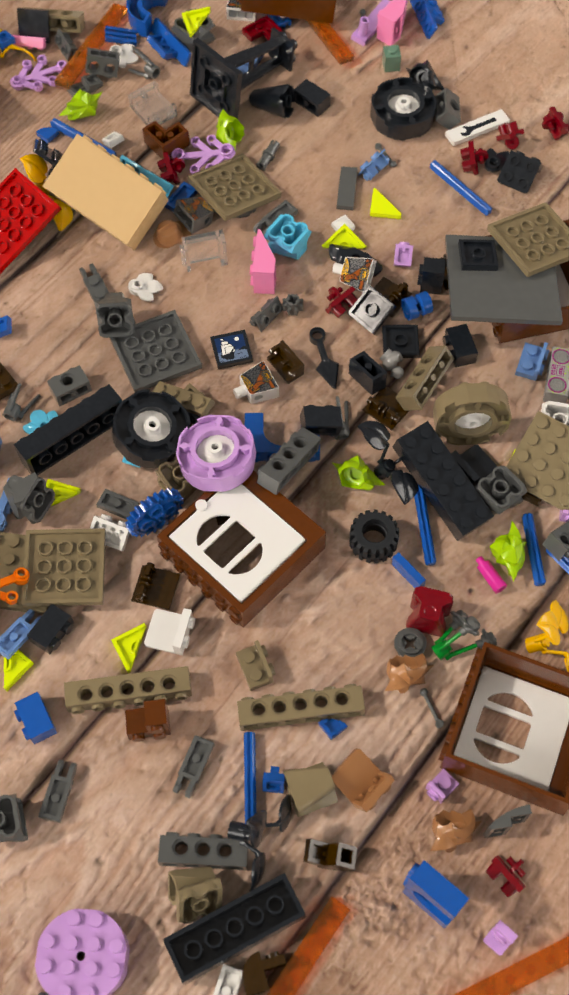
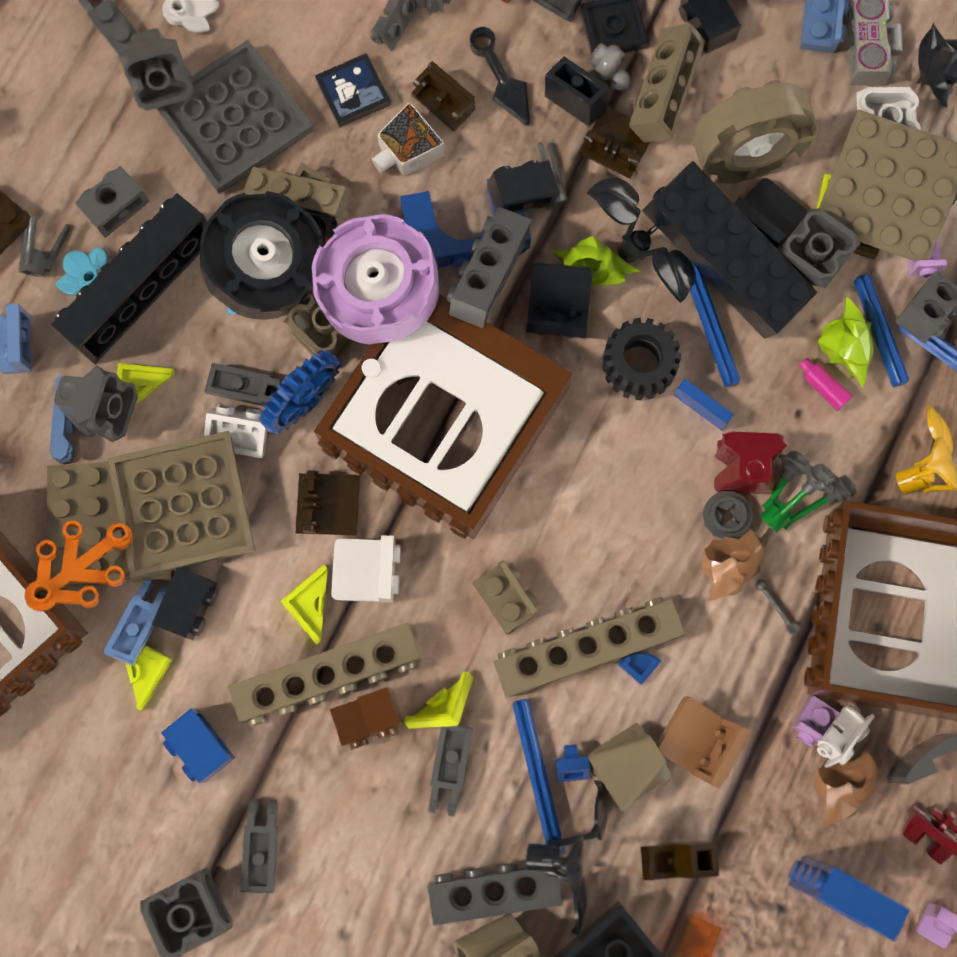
camera: 10 degrees left, 15 degrees up
none -> neon yellow tile [404,671,473,729]
none -> black bracket [526,262,593,338]
none -> white hinge [817,704,875,768]

